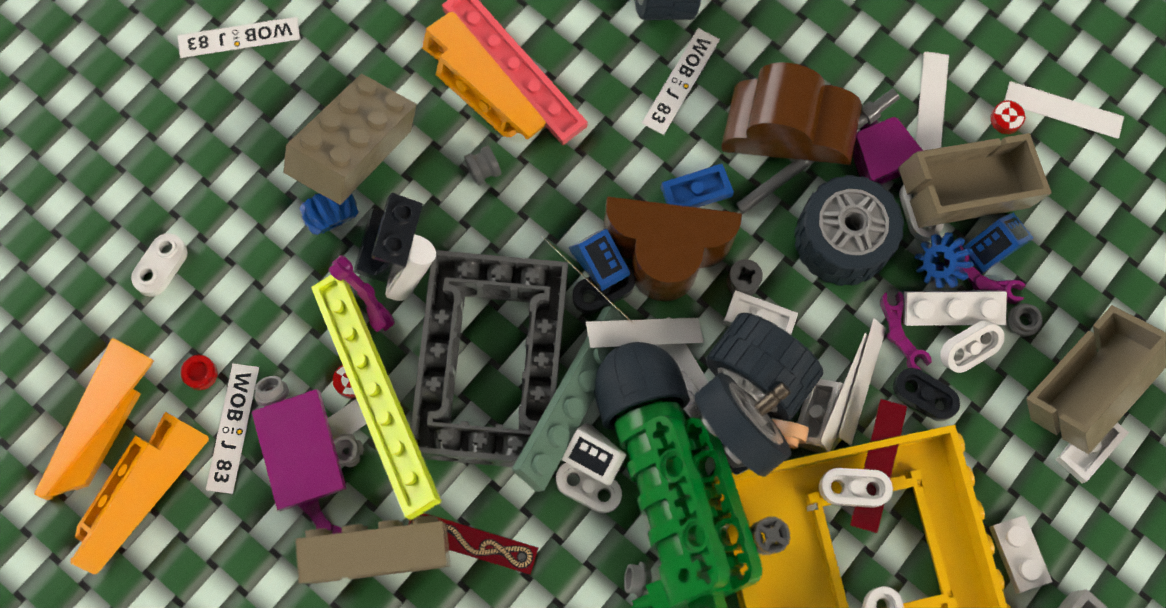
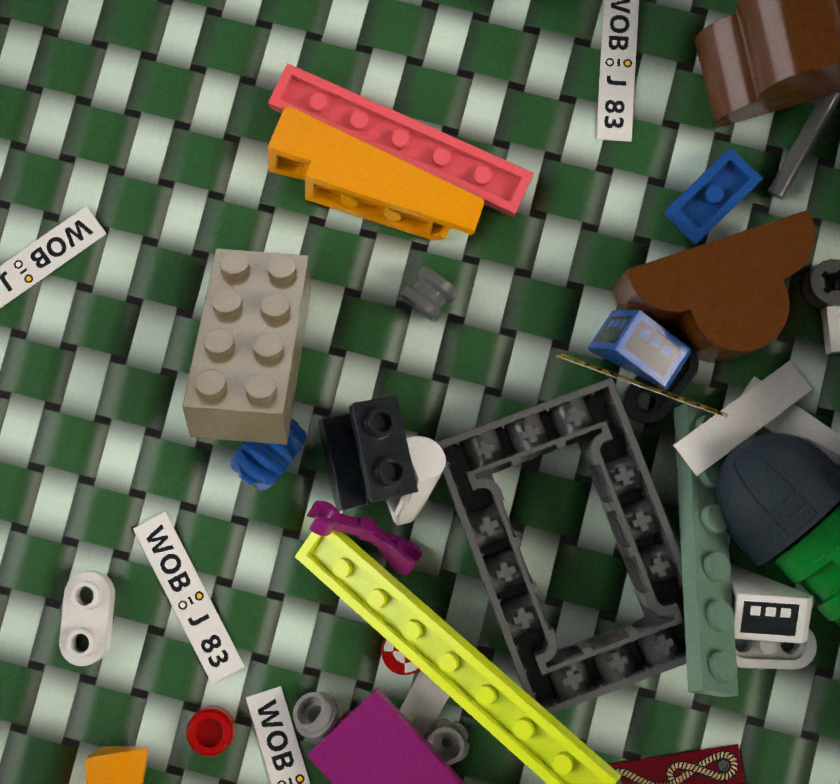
camera: 15 degrees left, 10 degrees up
none -> white sticker [133,511,245,685]

